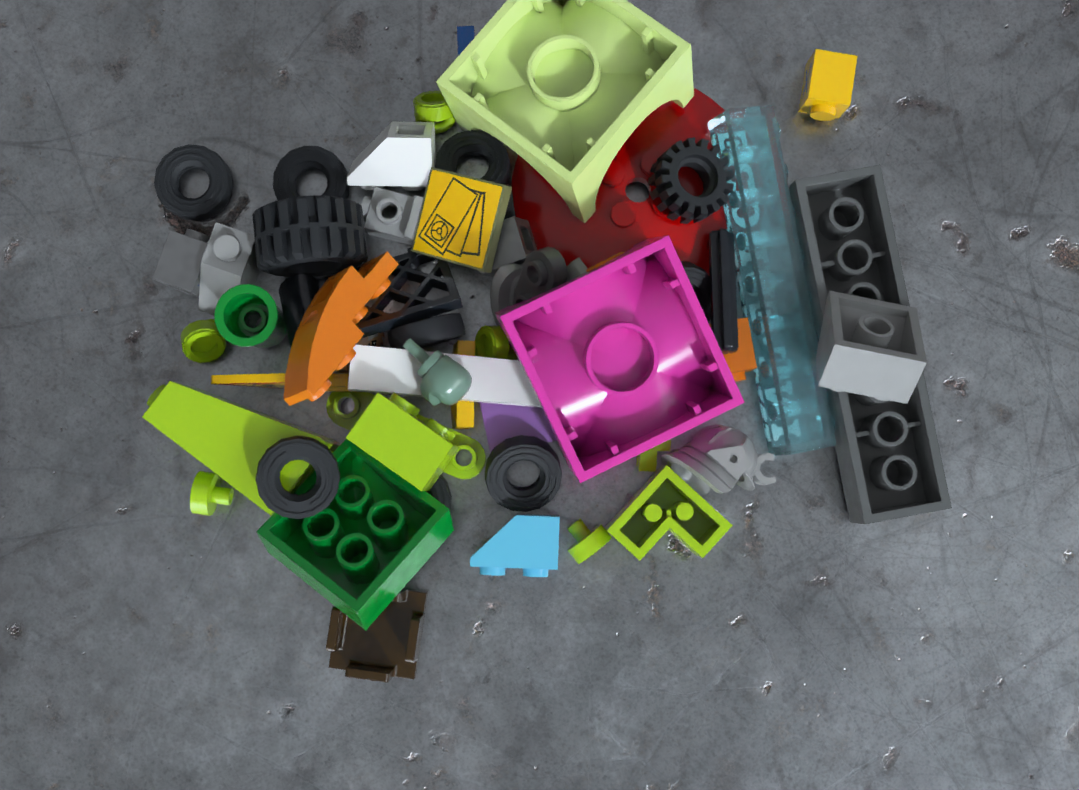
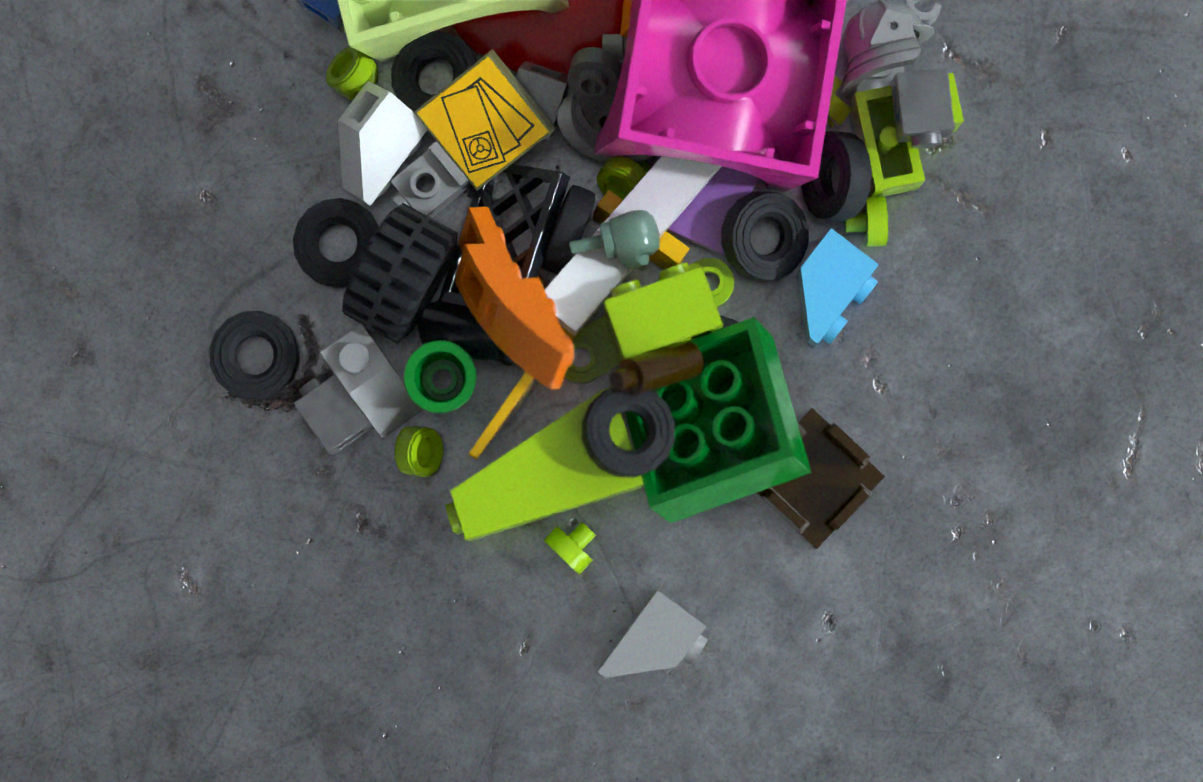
camera: 55 degrees left, 0 degrees up
none -> light grey slope [597,590,708,678]
none -> dark brown cylinder [609,341,703,395]
none -> black tyre [801,131,872,221]
none -> flat silver brick [891,68,955,149]

